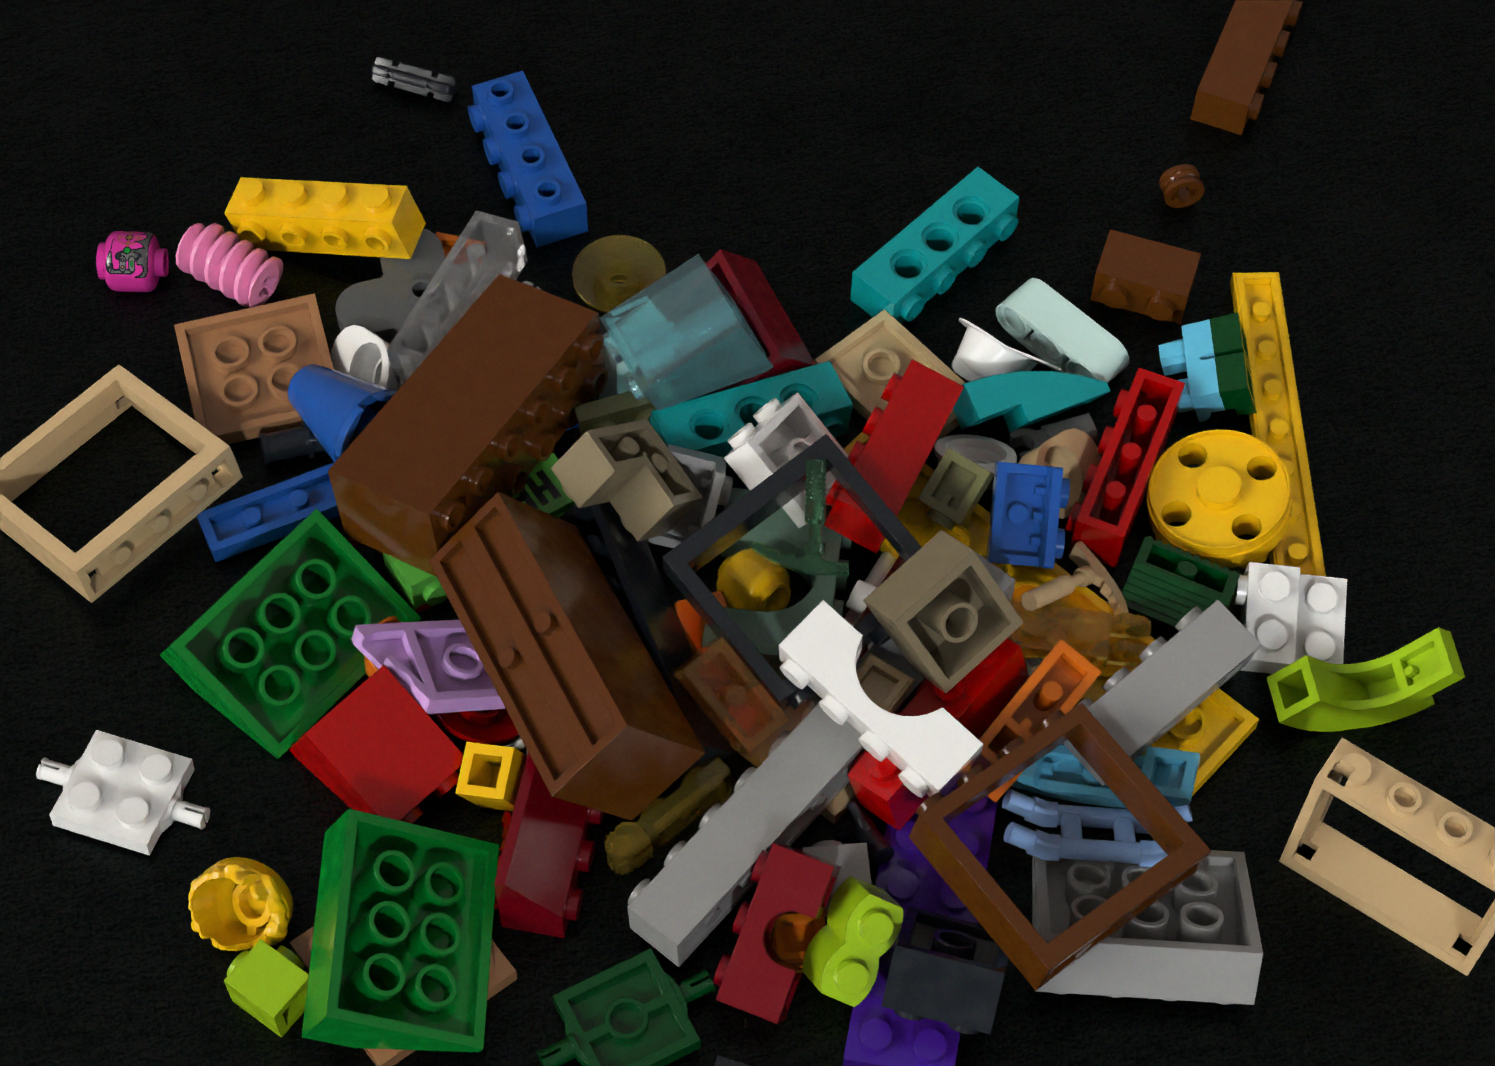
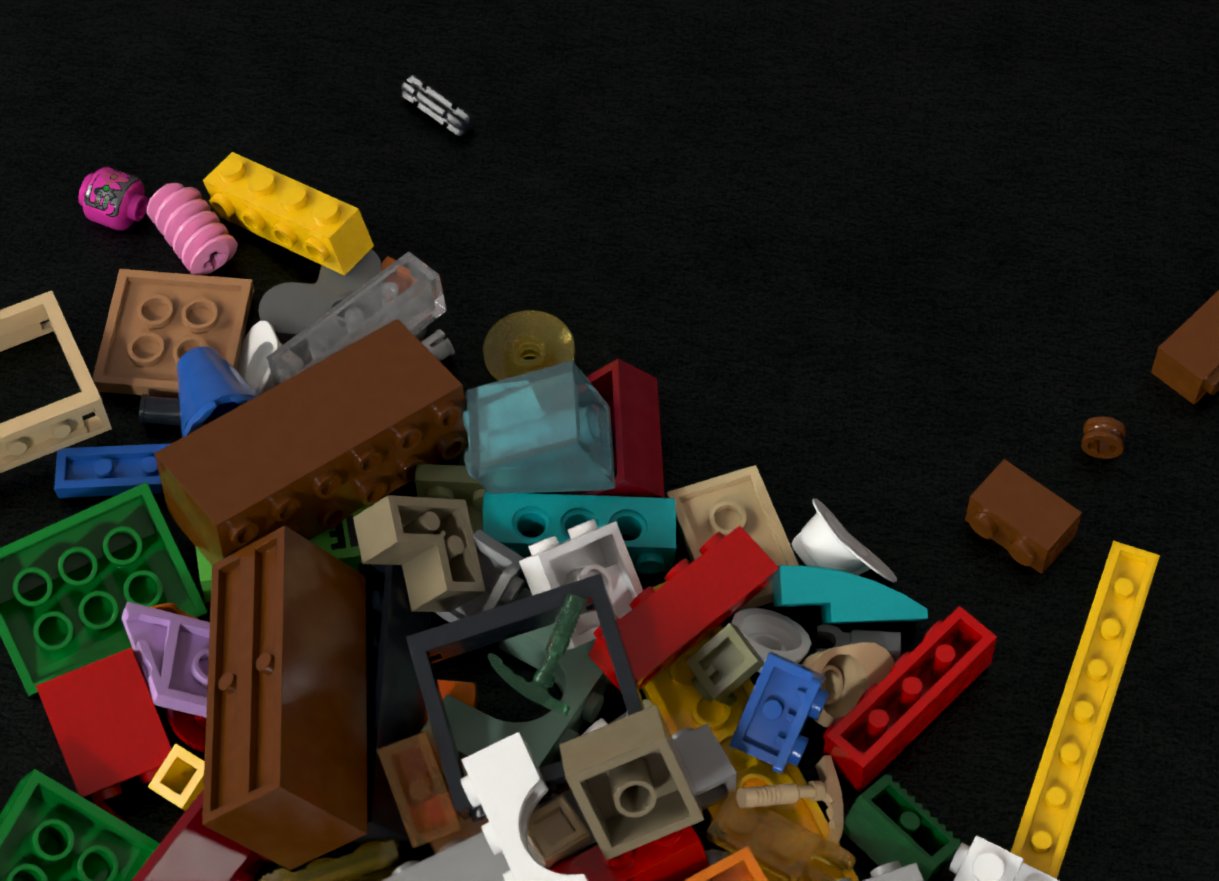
camera: 25 degrees right, 0 degrees up
blue brick [468,71,588,248] -> none
yellow head [716,548,791,612] -> none
teal brick [851,167,1019,324] -> none
light aqua beam [995,278,1129,384] -> none
yellow piece [1147,429,1293,568] -> none
hips [1158,312,1257,422] -> none

